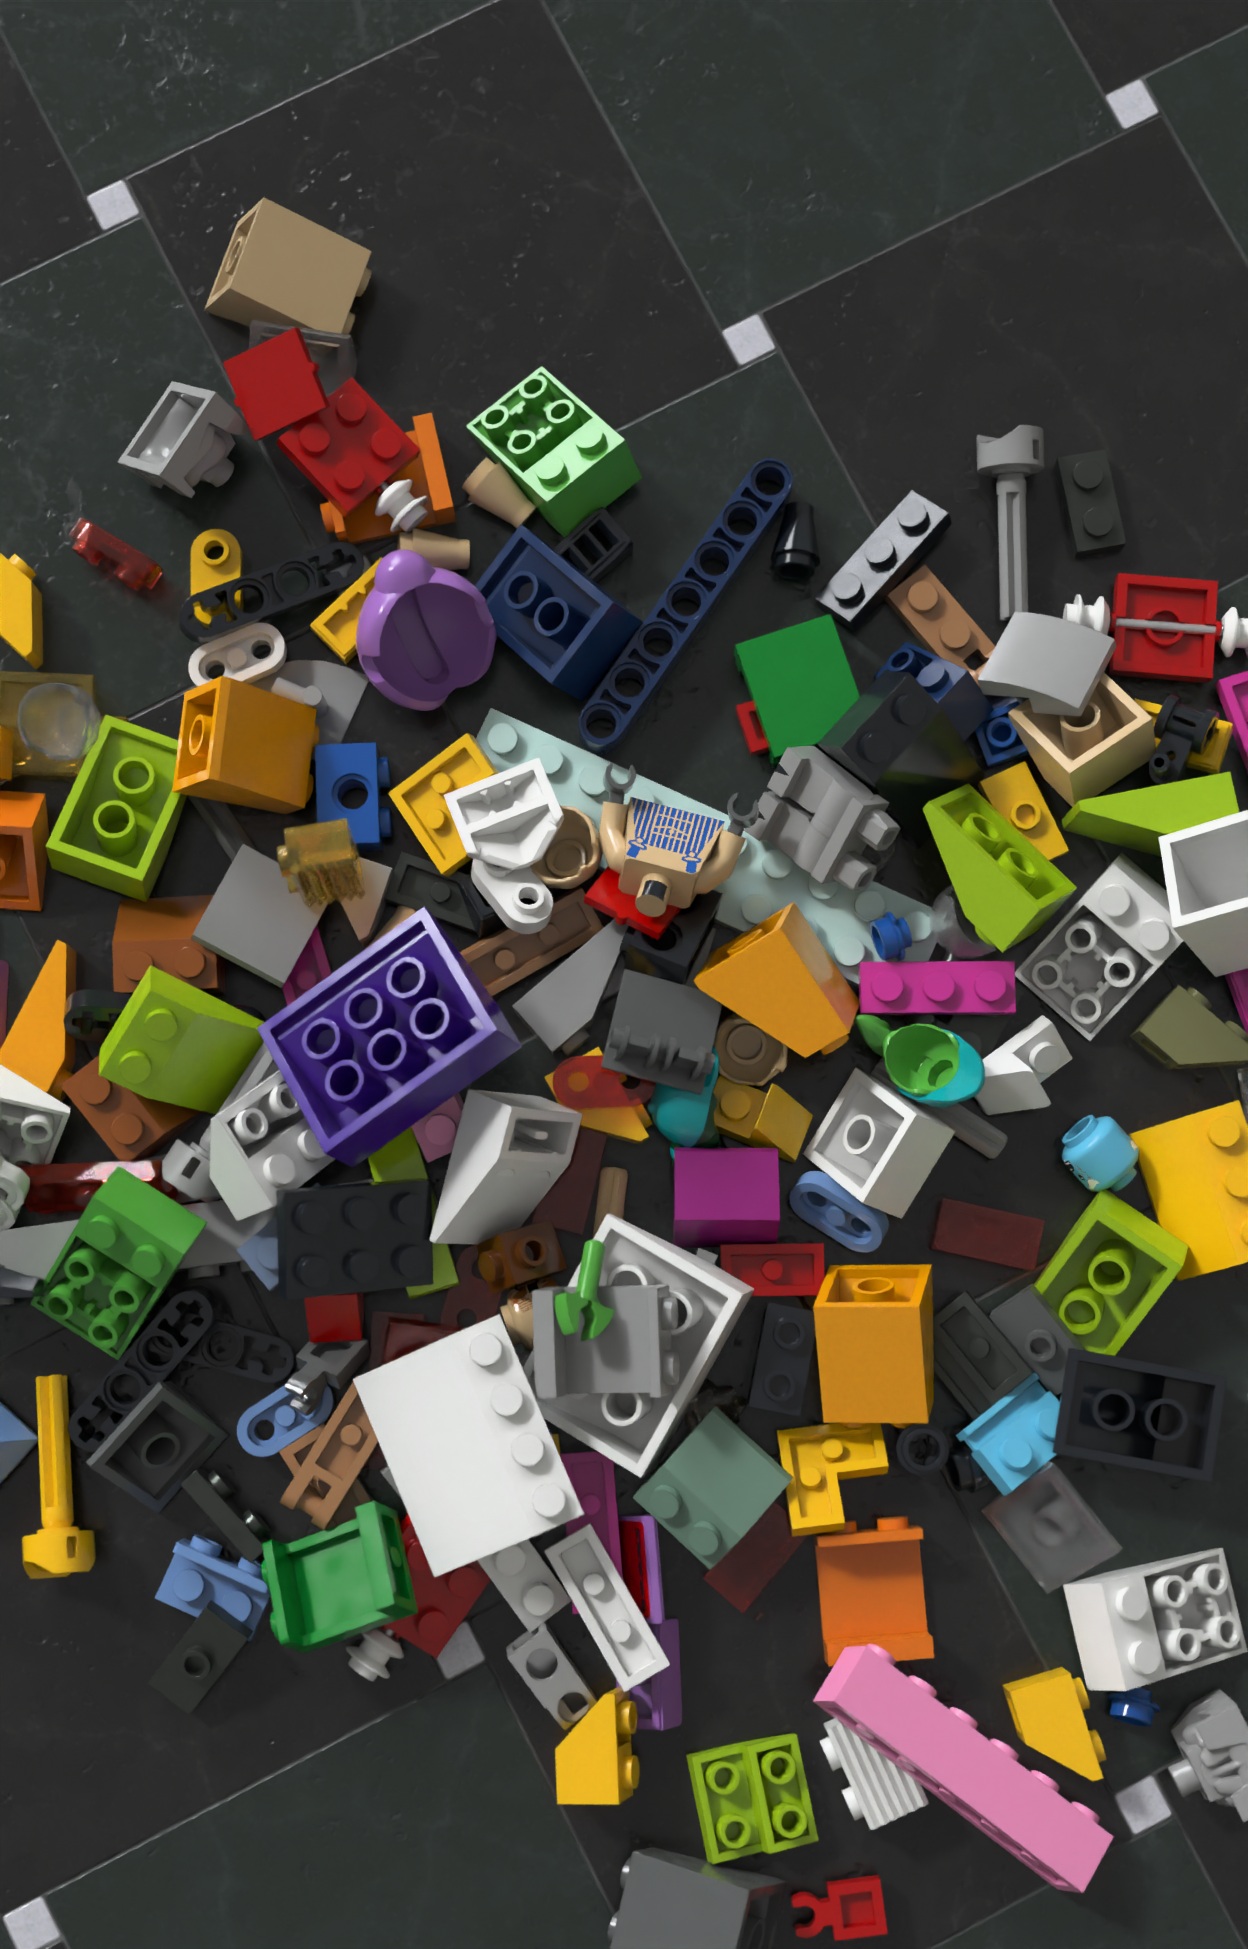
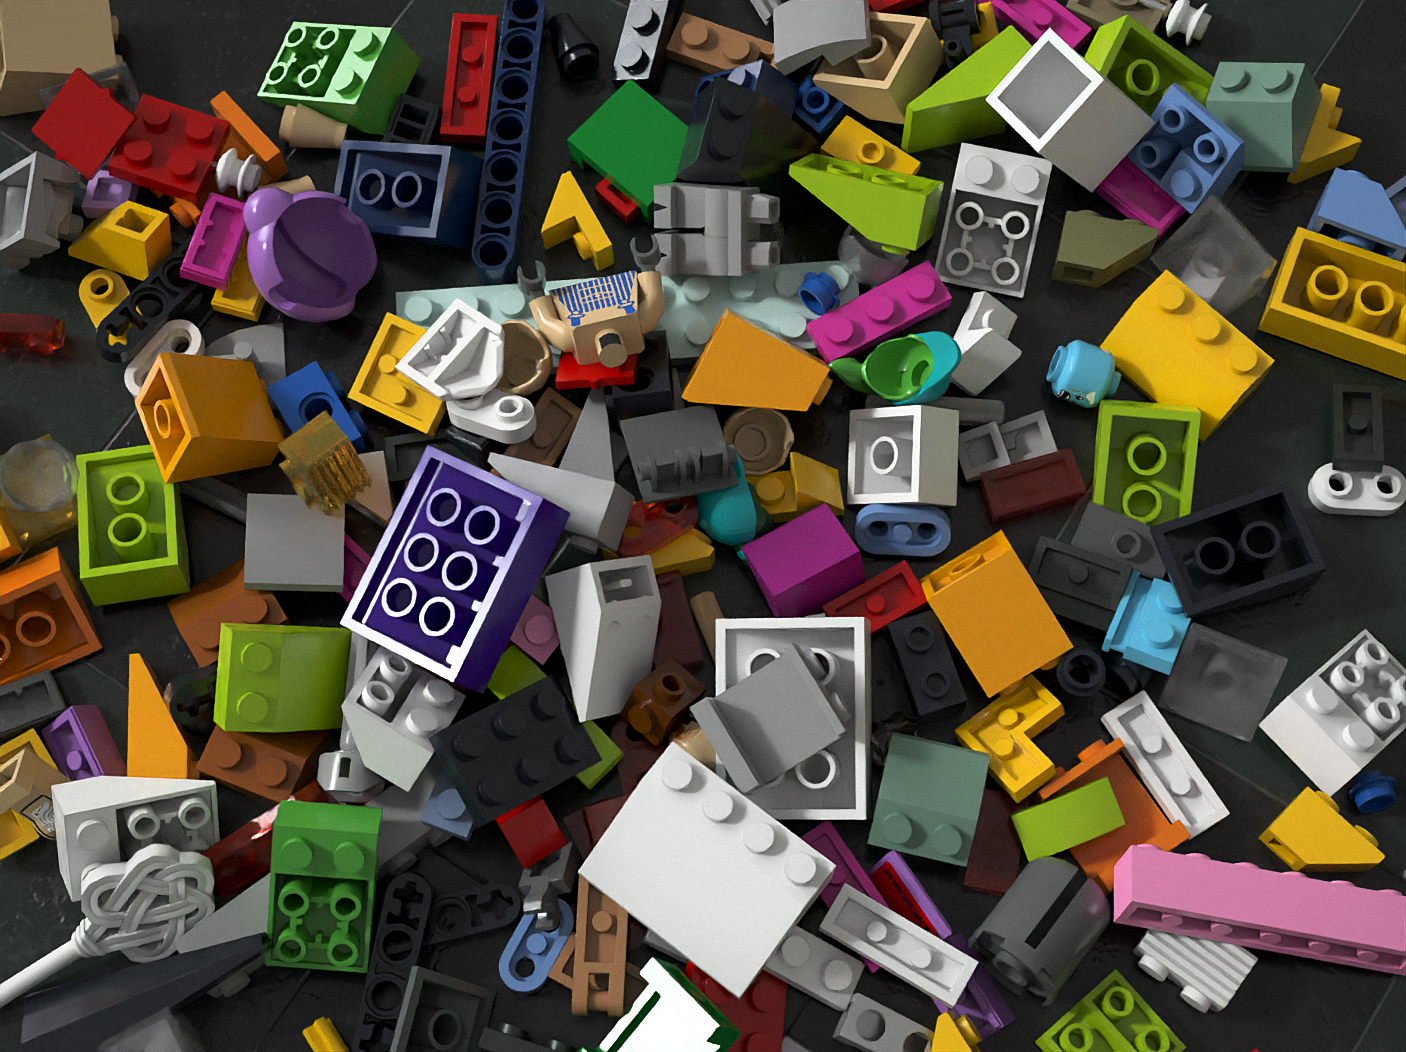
camera: 25 degrees left, 10 degrees down
bright green bar [554,1240,614,1342] -> none
none -> yellow slope [68,200,173,281]
none -> lavender plate [81,170,140,218]
none -> dark pink plate [180,192,248,291]
none -> red plate [440,13,499,144]
none -> light grey slope [488,452,635,554]
none -> yellow slope [541,171,615,272]
none -> light grey slope [958,410,1060,482]
none -> dark grey cylinder [968,856,1111,1006]
none -> lime slope [1011,776,1126,862]
none -> white plate [1101,690,1230,843]

